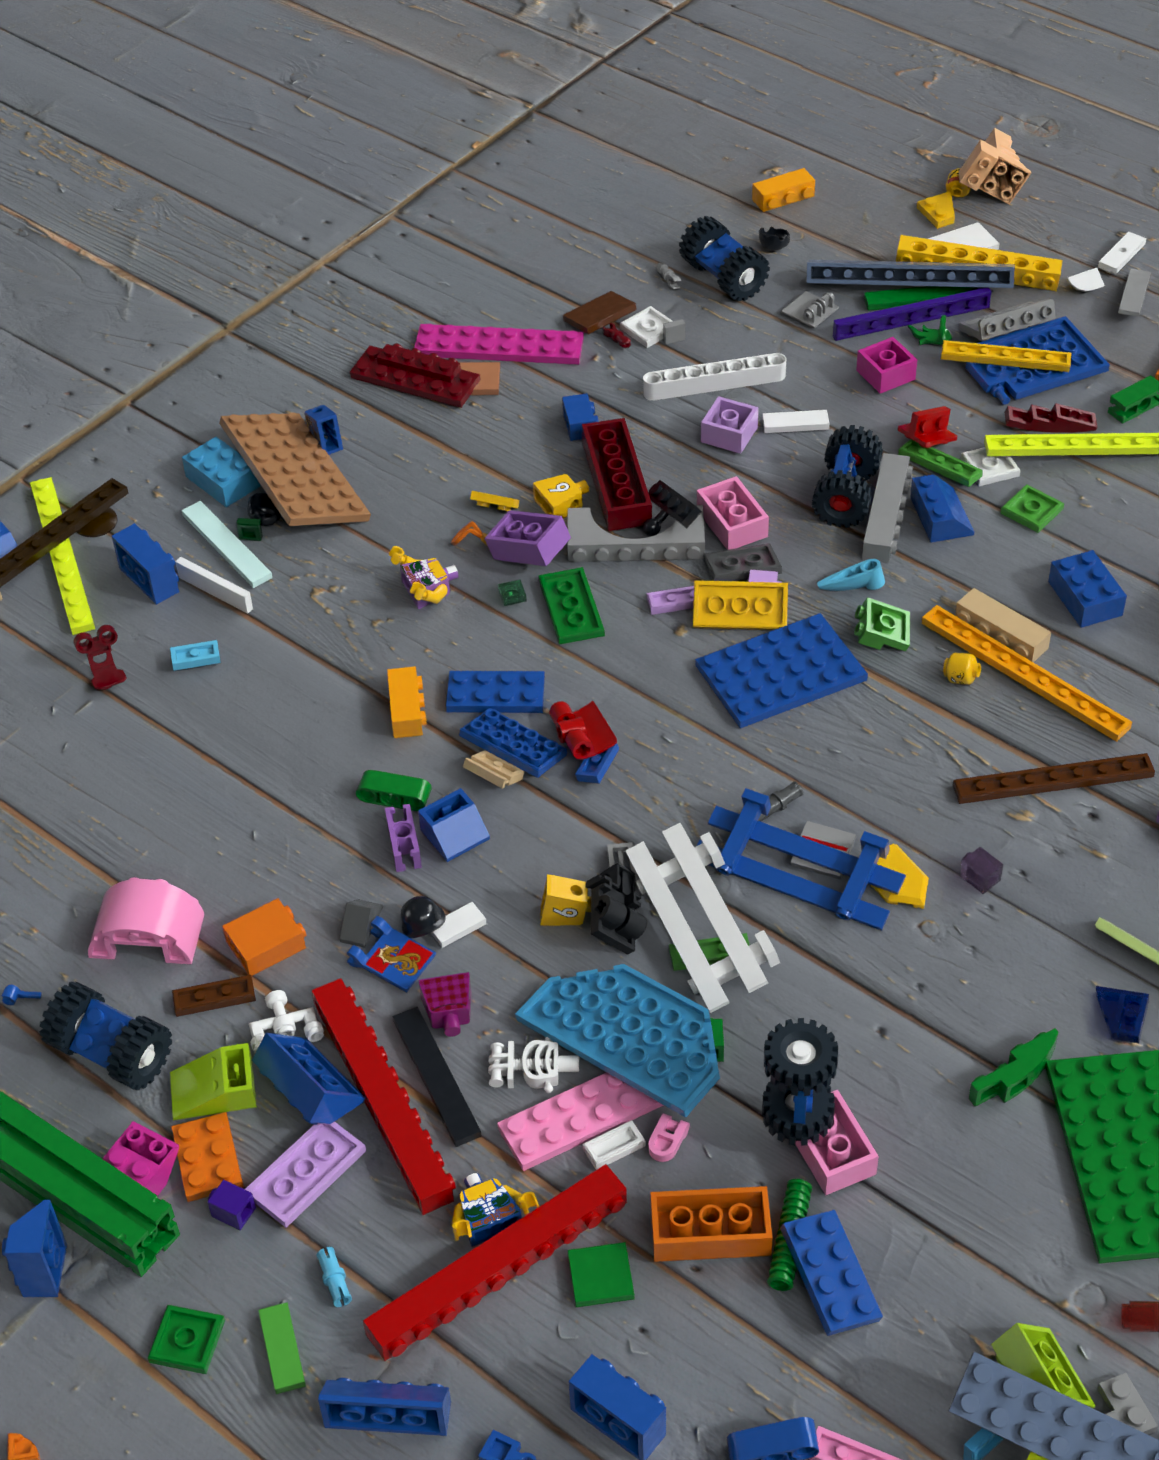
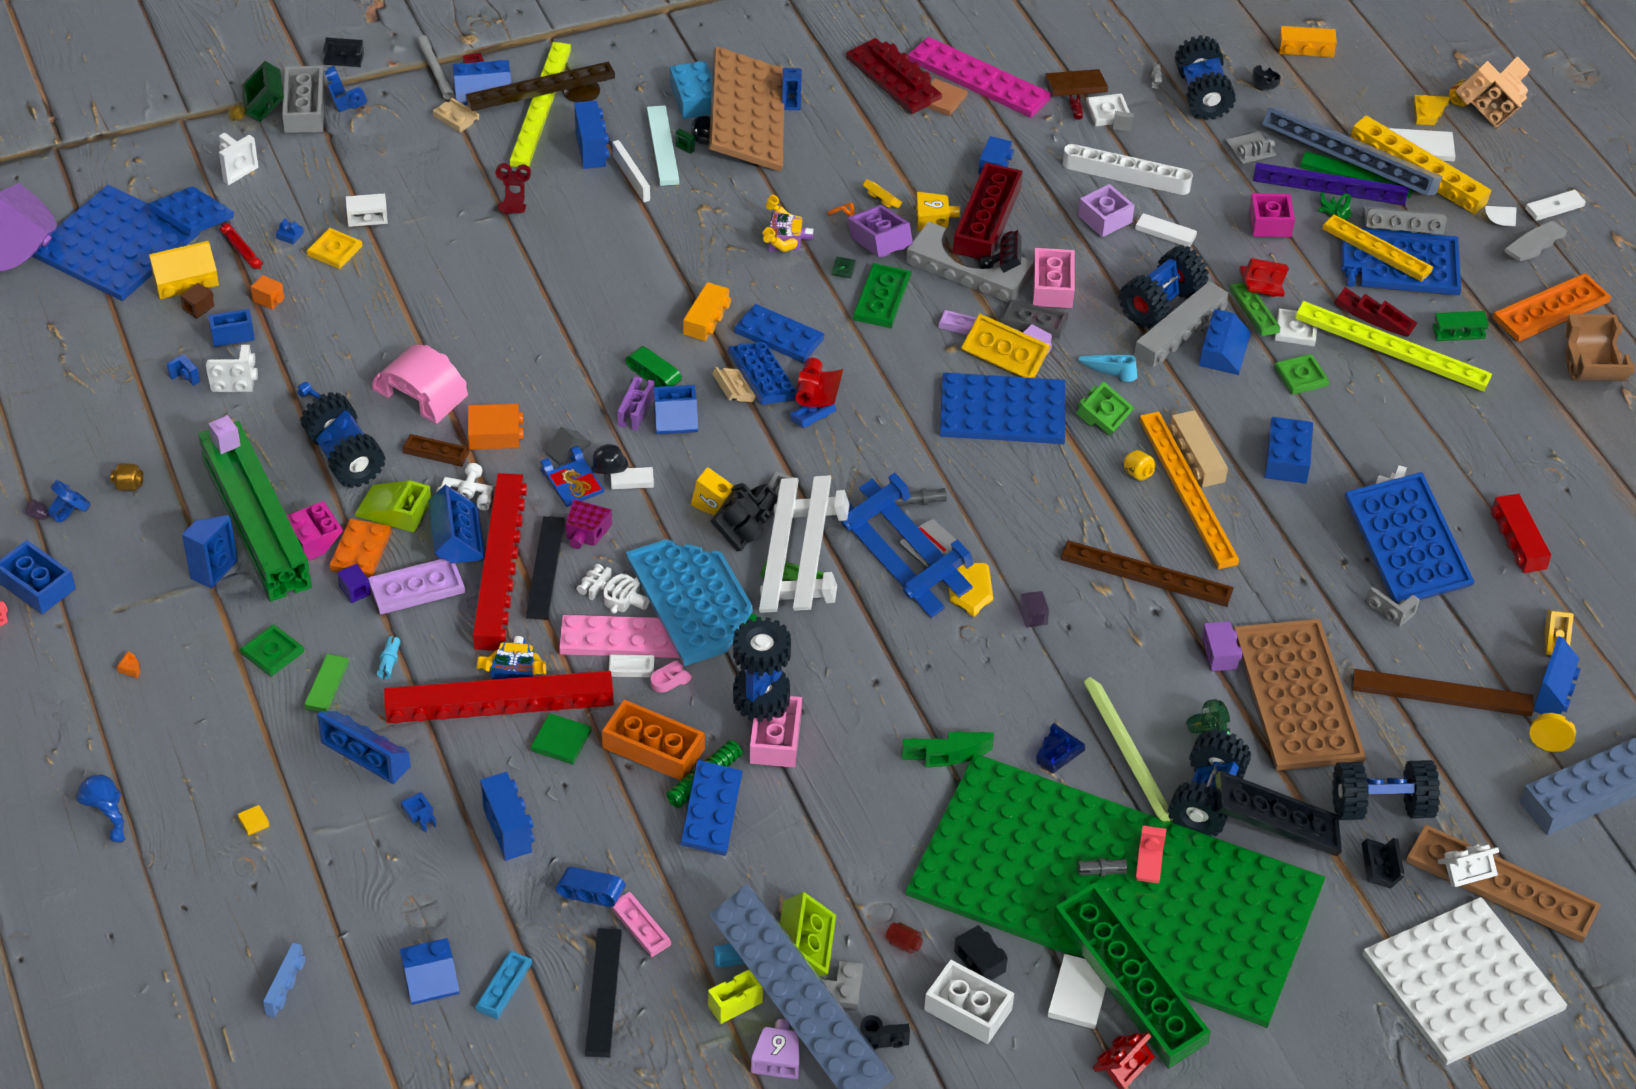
camera: 25 degrees right, 0 degrees up
medium azure plate [170,640,221,671] -> none

